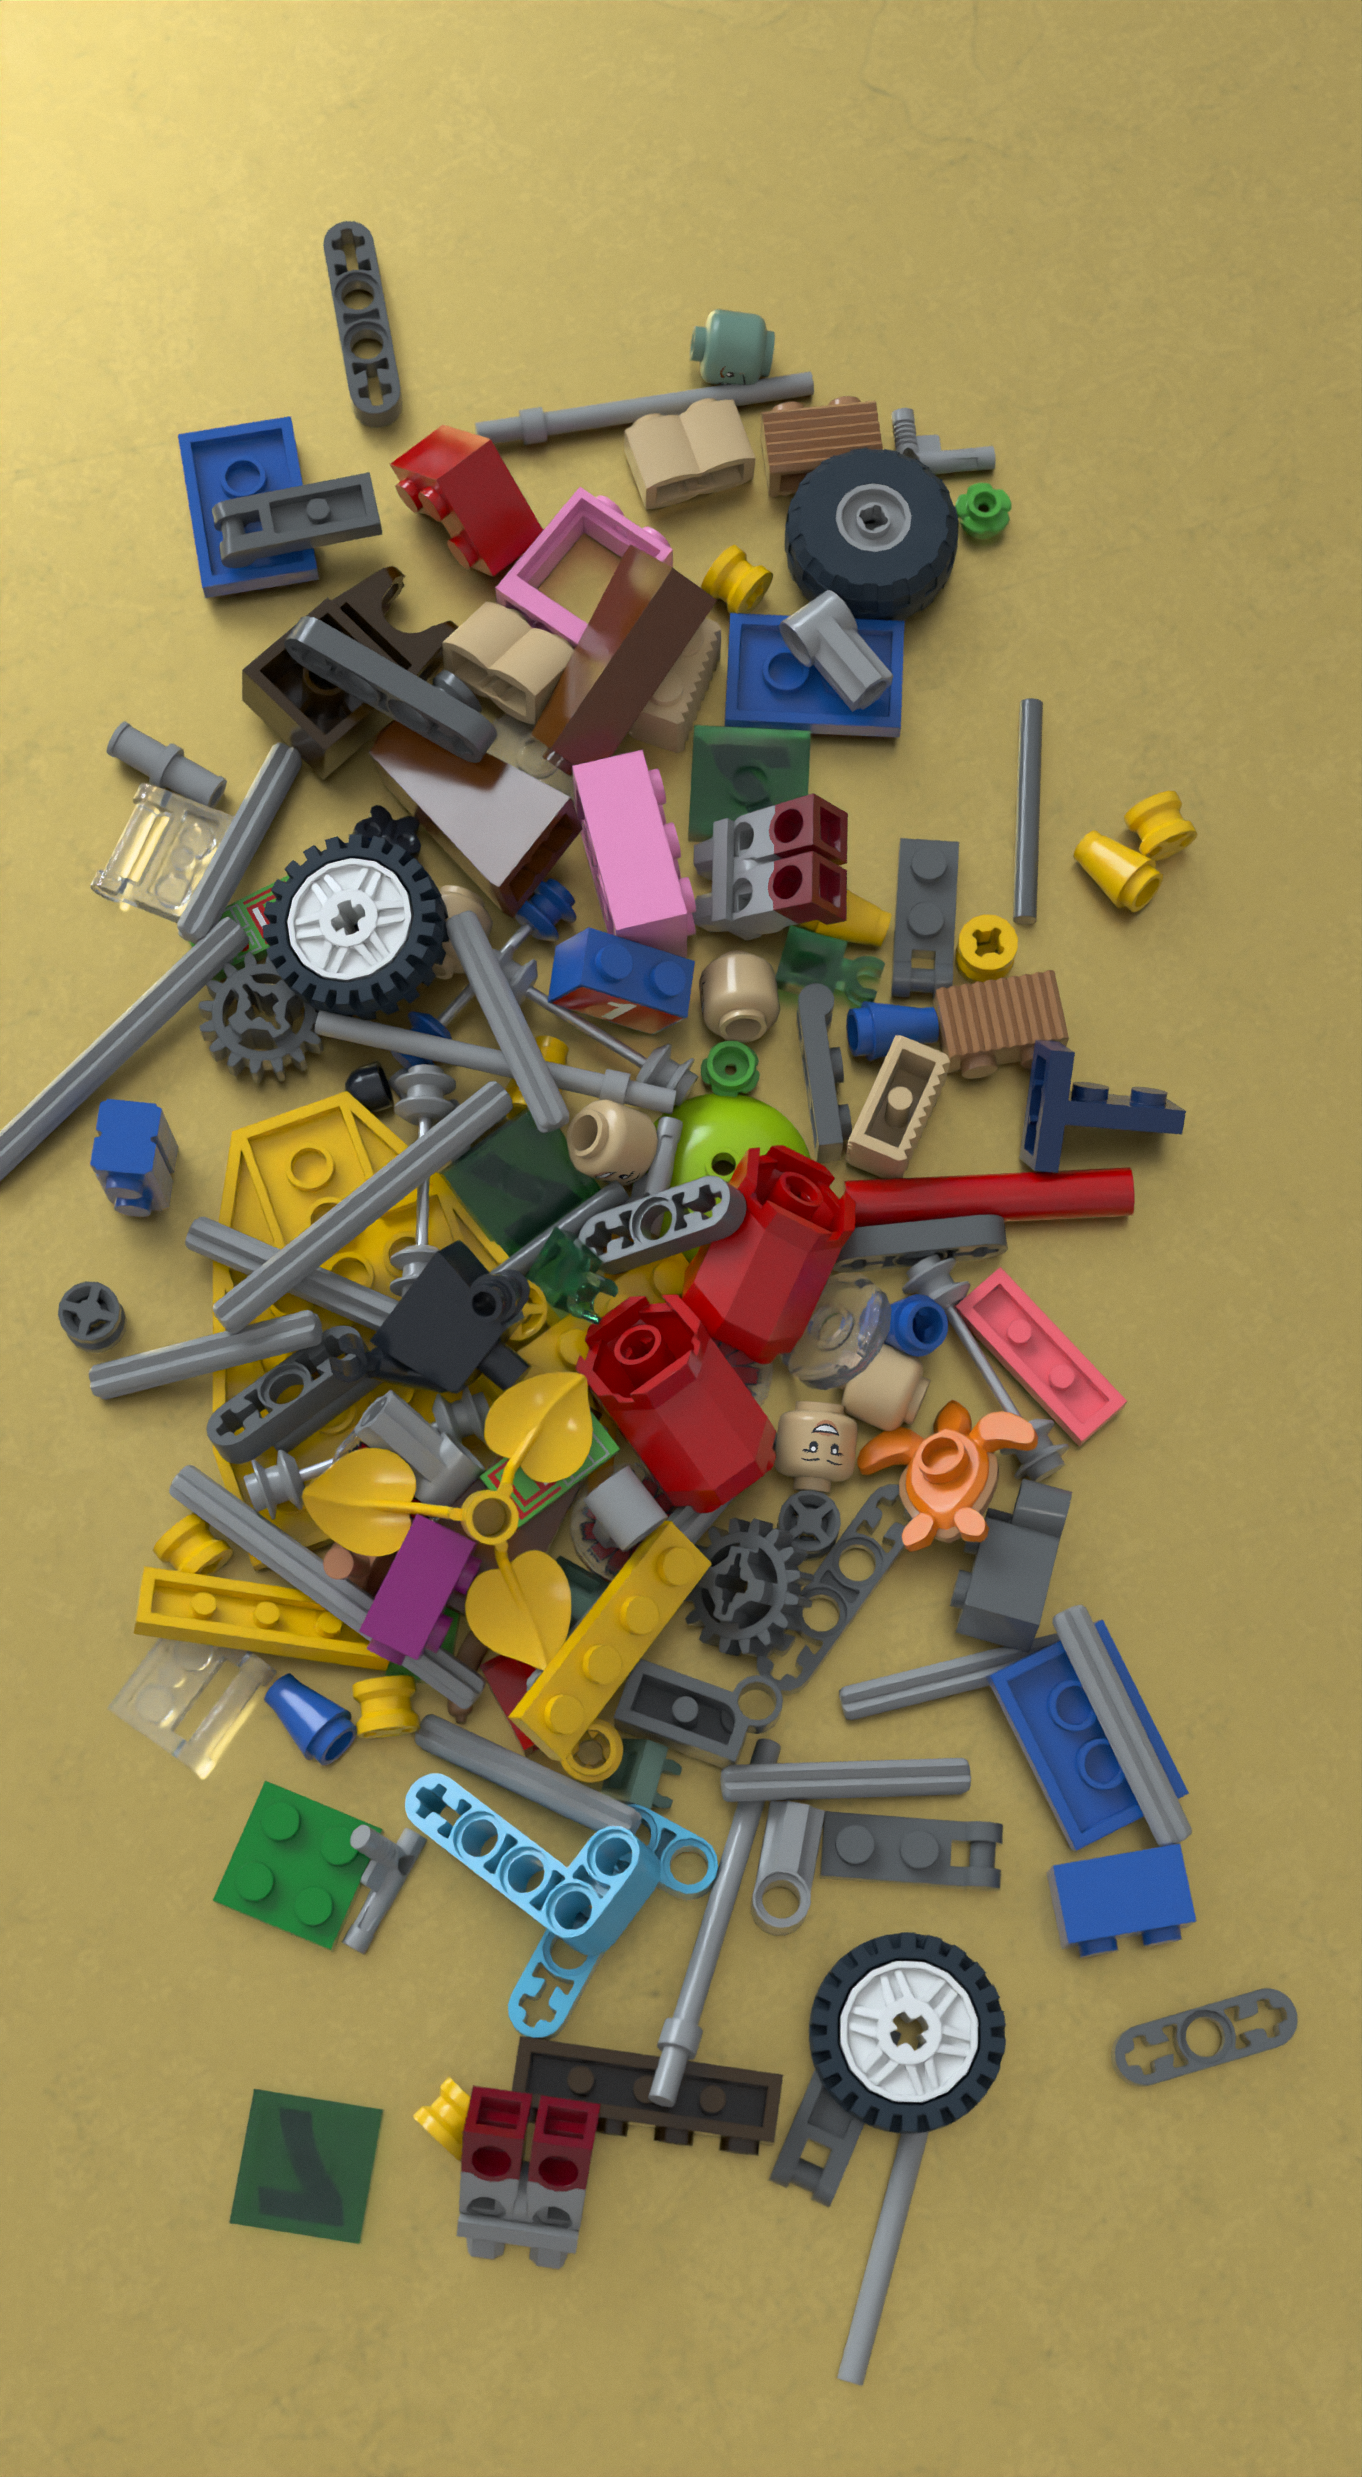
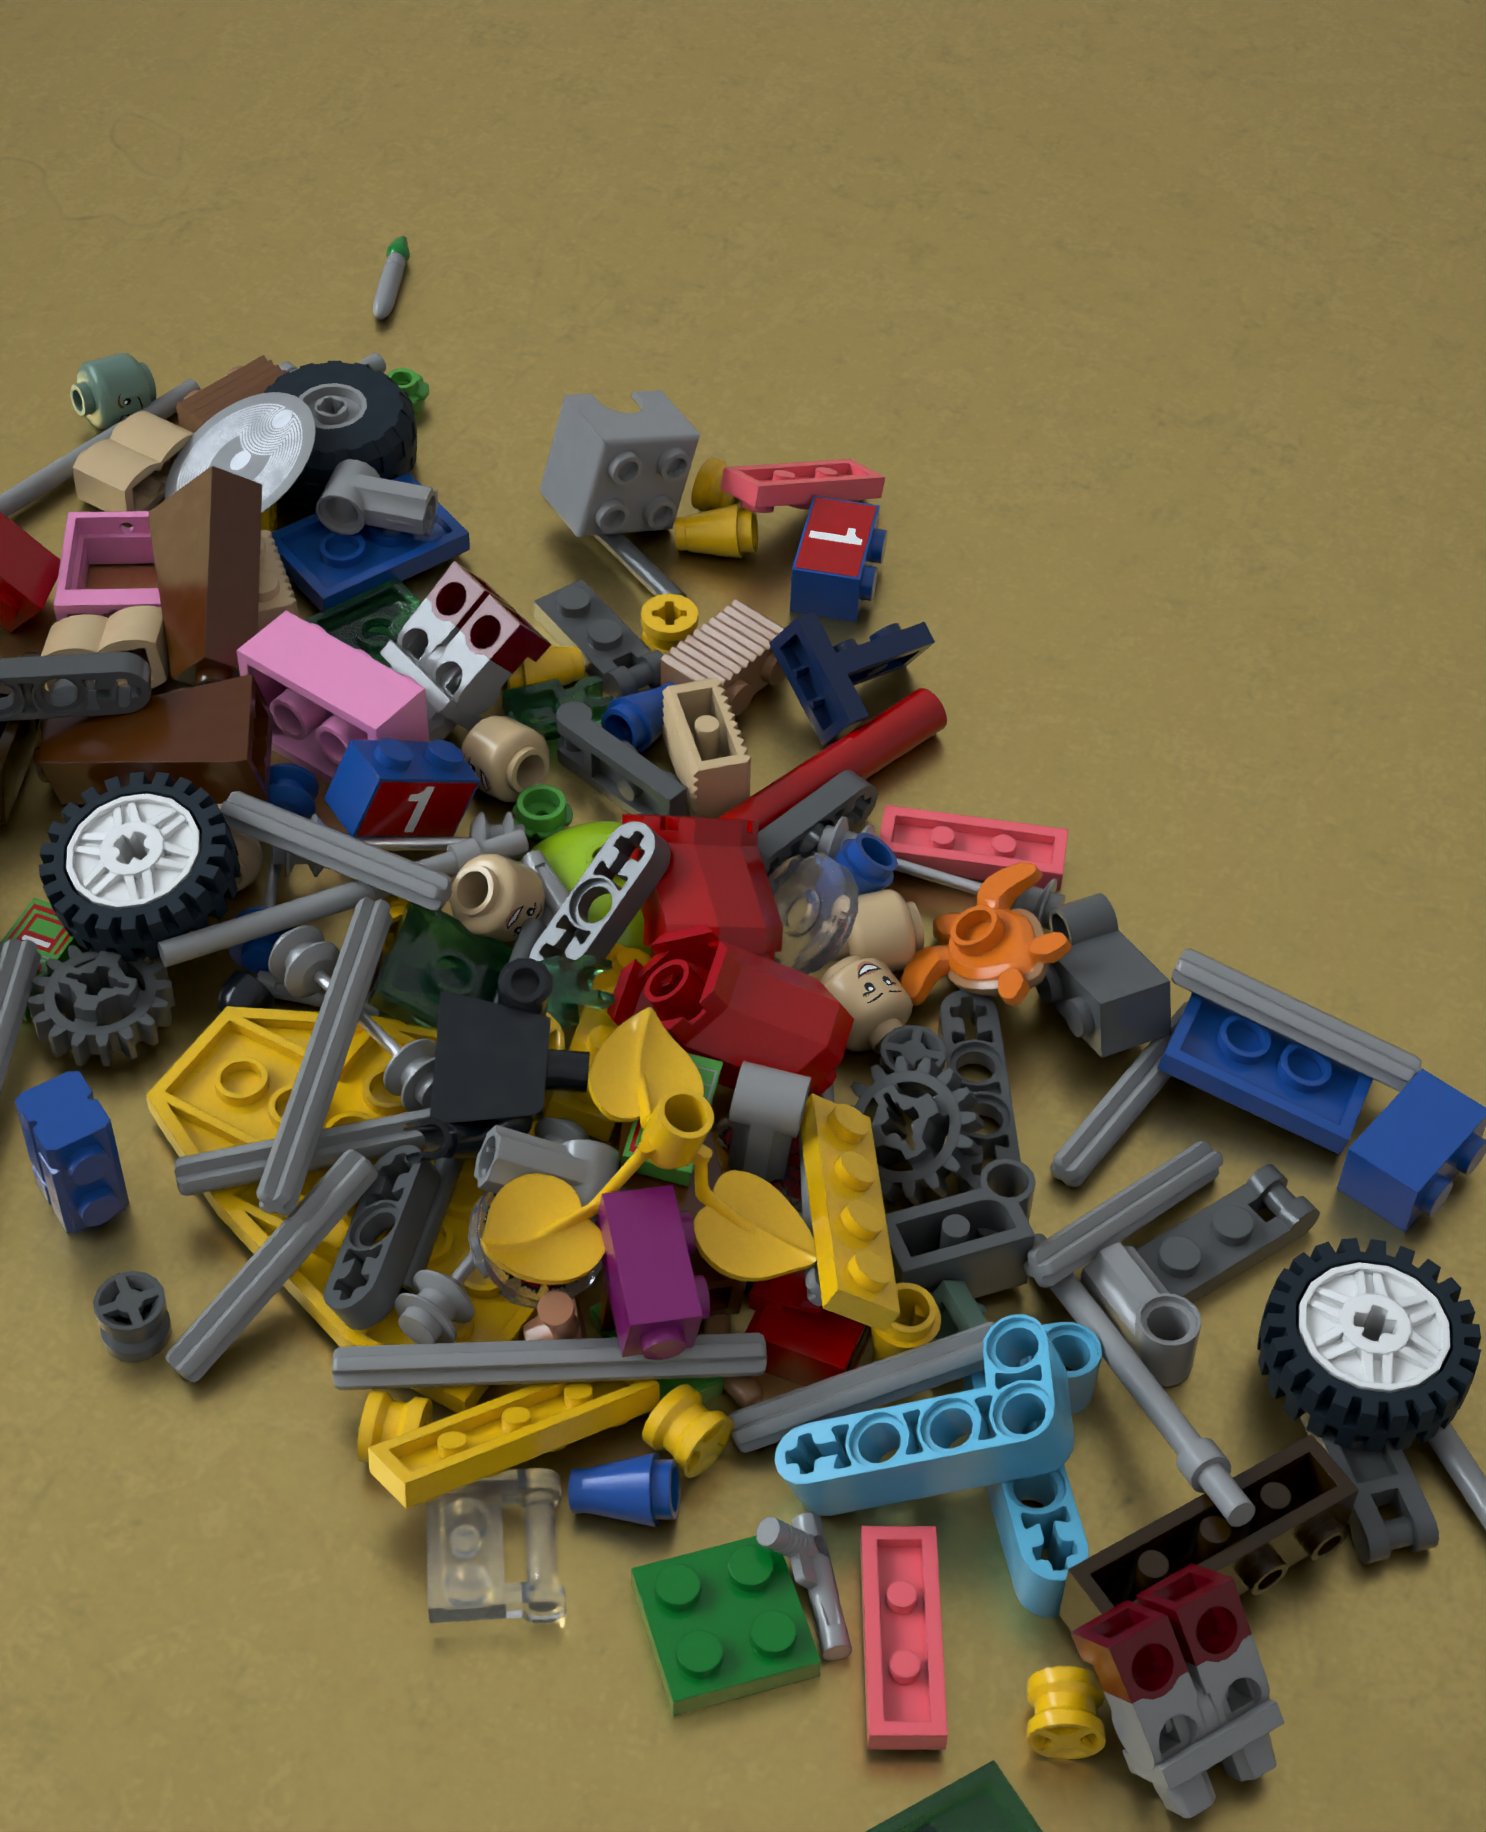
camera: 40 degrees left, 25 degrees down
none -> light grey piece [165,392,316,513]
none -> light grey piece [373,236,410,320]
none -> light grey piece [540,390,700,537]
none -> coral plate [720,459,886,513]
none -> brick [790,495,887,622]
none -> coral plate [860,1526,948,1750]

